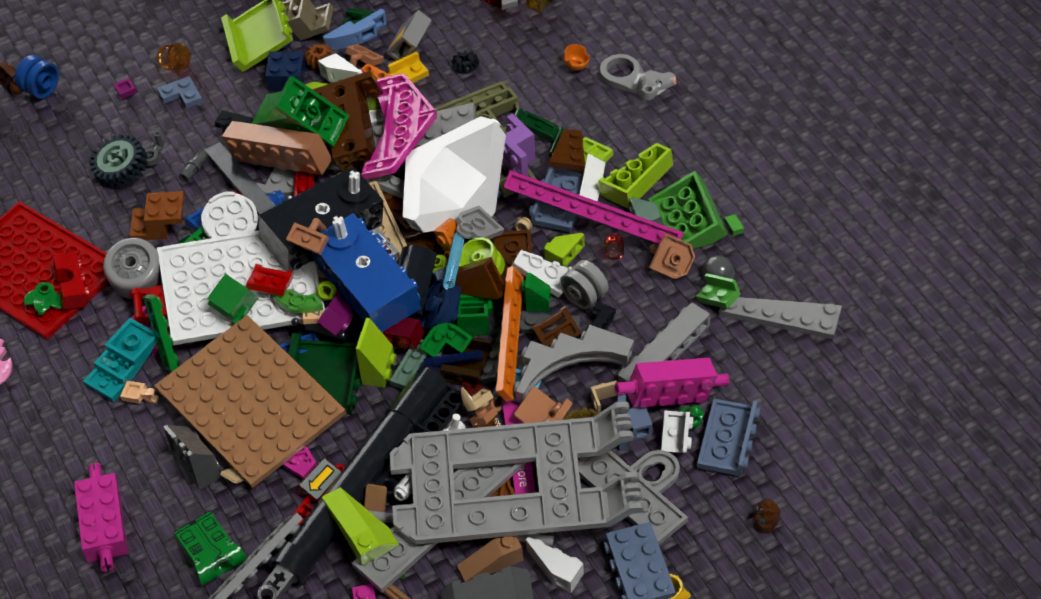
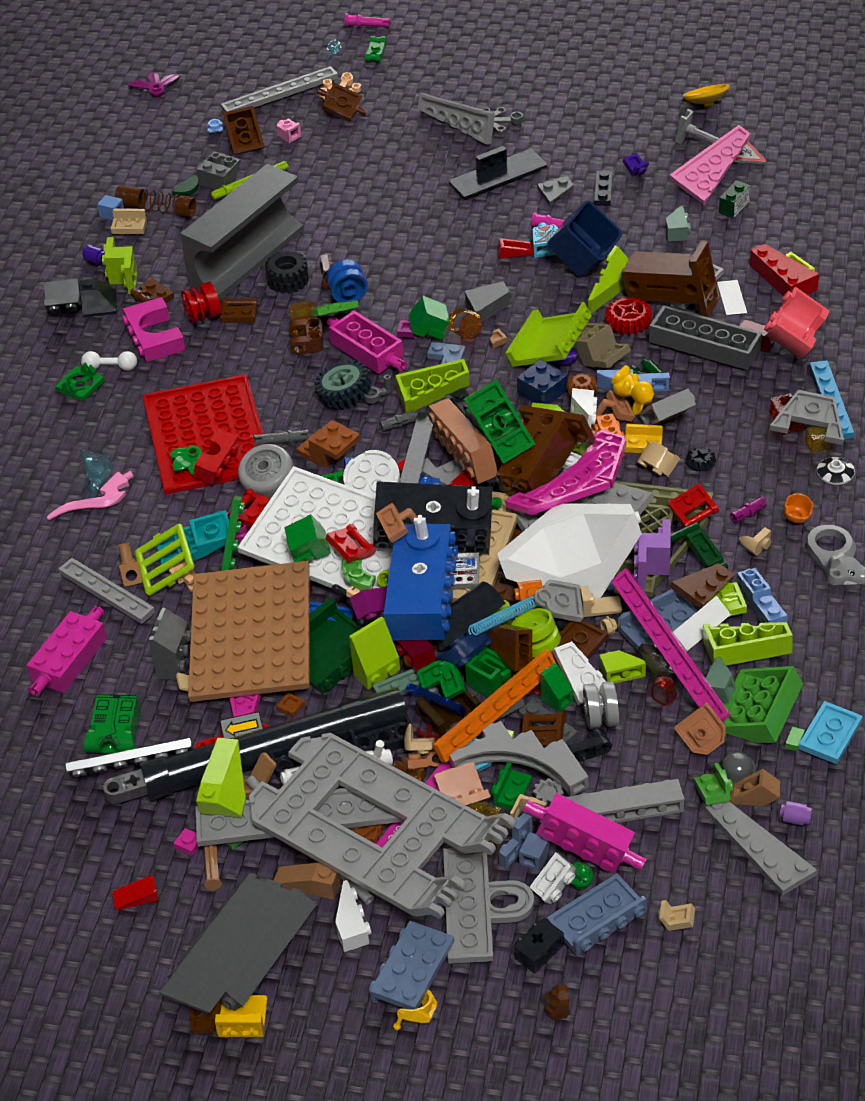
camera: 40 degrees right, 5 degrees down
none -> light grey plate [58,558,155,624]
none -> medium nougat bracket [117,542,142,587]
none -> lime bar [135,524,195,596]
none -> dark grey pin [253,430,309,446]
none -> dark orange tile [276,693,305,718]
none -> clear orange panel [289,300,318,321]
none -> reddish brown piece [289,318,324,354]
none -> bright green wing [291,300,359,318]
none -> dark pink brick [327,311,407,374]
none -> lime wedge [395,359,469,413]
none -> green plate [408,296,450,340]
none -> slope [465,281,512,325]
none -> medium nougat tile [490,328,508,348]
none -> green bracket [491,762,532,810]
none -> black brick [514,918,564,974]
none -> light grey piece [533,778,564,806]
none -> tan bracket [580,586,622,617]
none -> yellow animal [611,365,654,416]
none -> tan cylinder [637,441,680,477]
none -> clear smoke plate [638,644,678,678]
none -> tan bracket [658,900,695,931]
none -> red plate [668,483,719,528]
none -> magenta pin [729,496,767,524]
none -> medium nougat slope [730,769,780,806]
none -> medium blue slope [737,568,788,623]
none -> tan plate [739,527,771,556]
none -> medium lavender brick [779,801,812,826]
none -> medium azure plate [798,701,863,764]
none -> dish [817,457,855,485]

